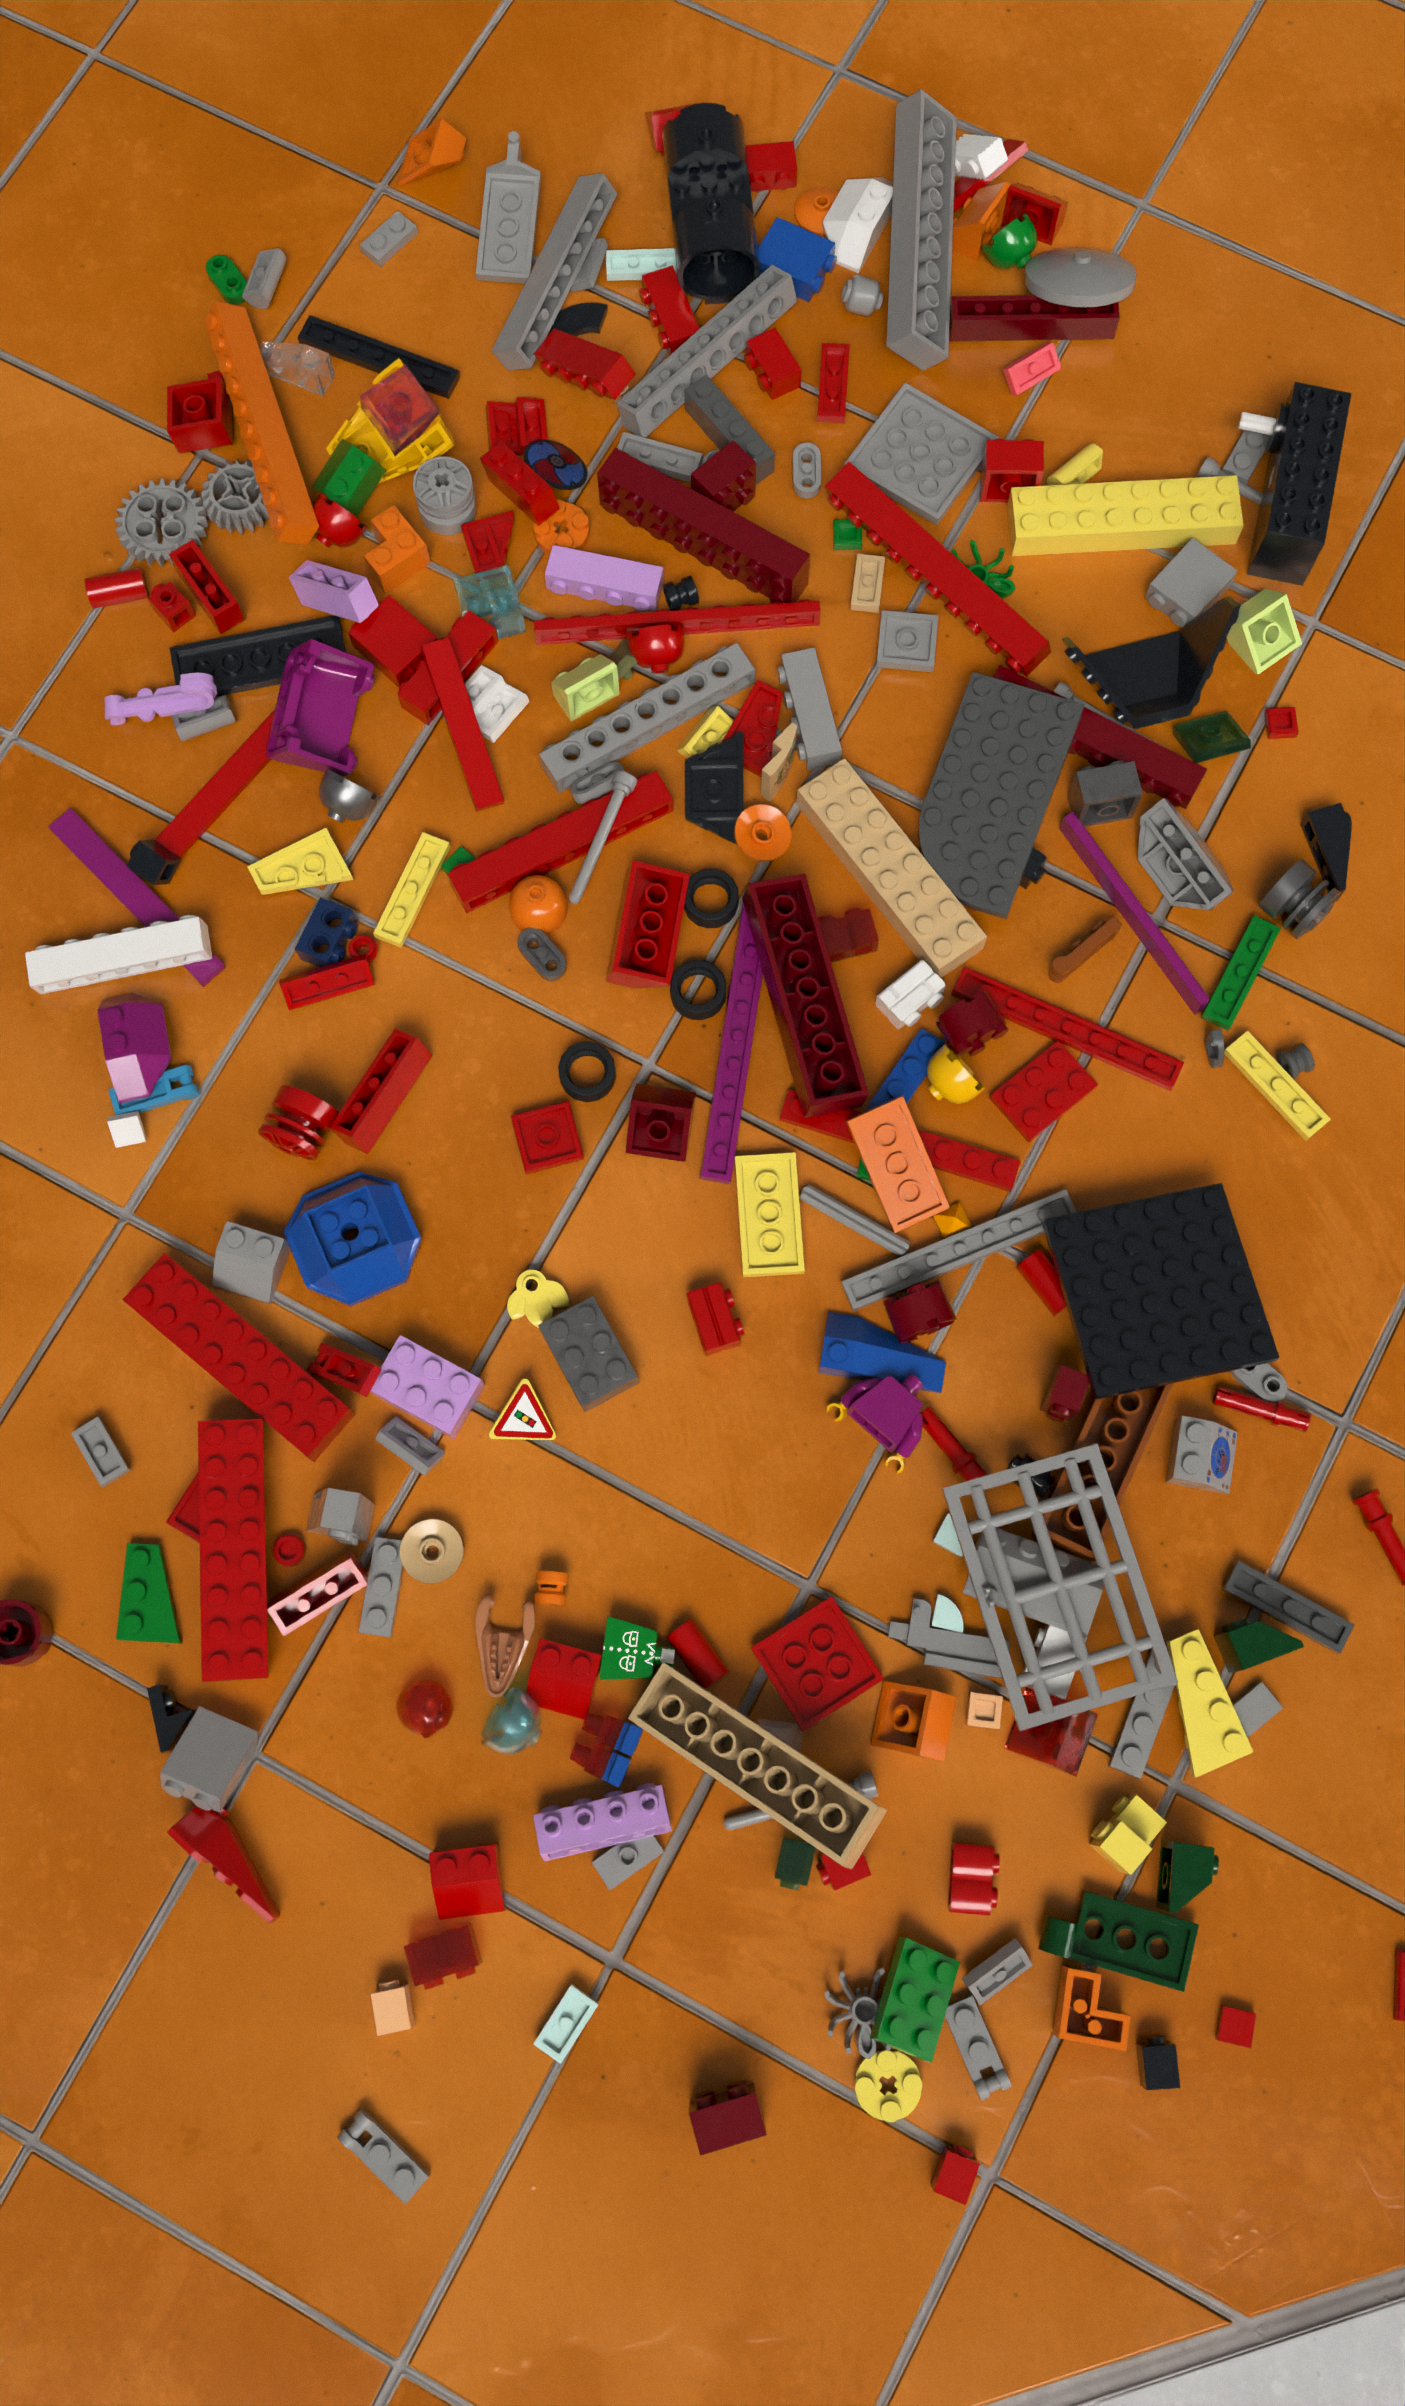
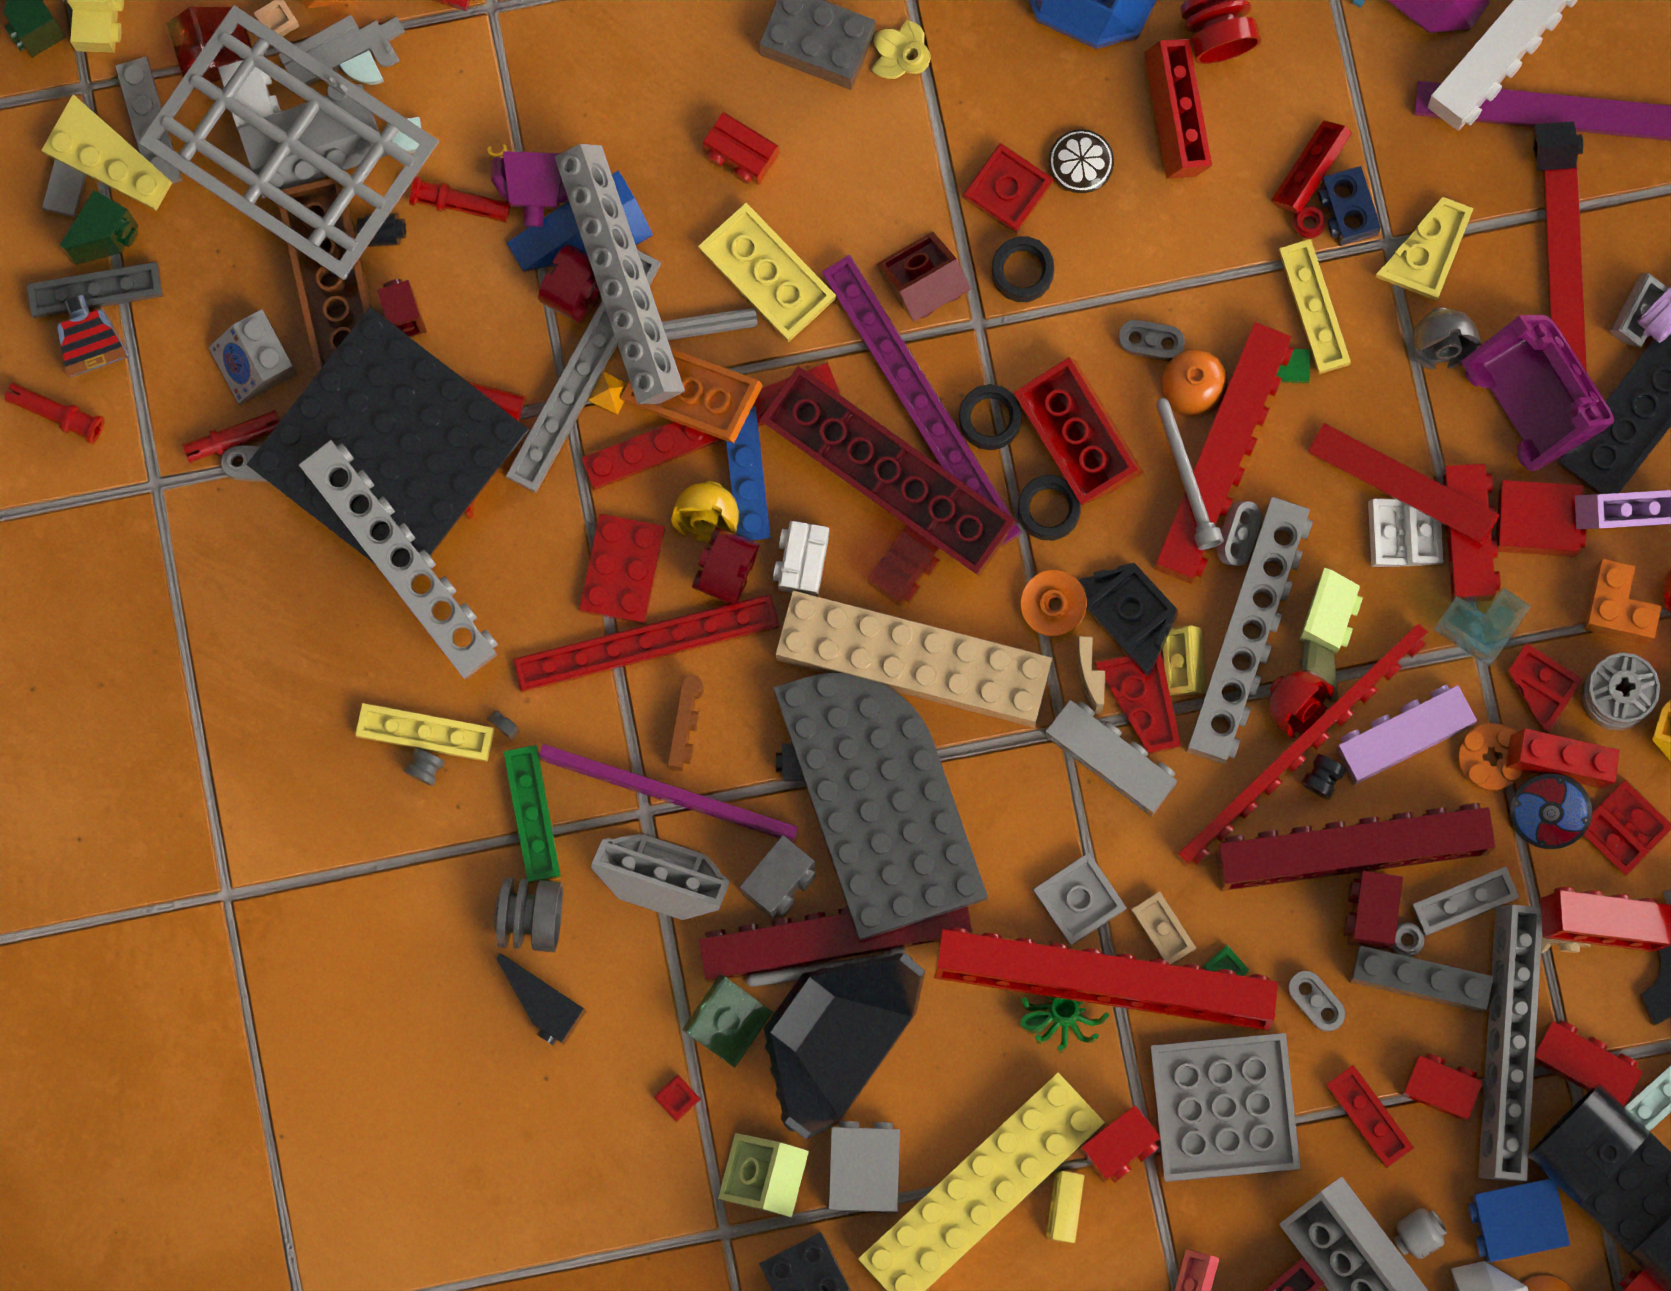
camera: 145 degrees right, 5 degrees up
none -> torso [57,295,130,377]
none -> light grey brick [299,440,498,679]
none -> light grey brick [555,144,685,404]
none -> dish [1048,129,1114,193]

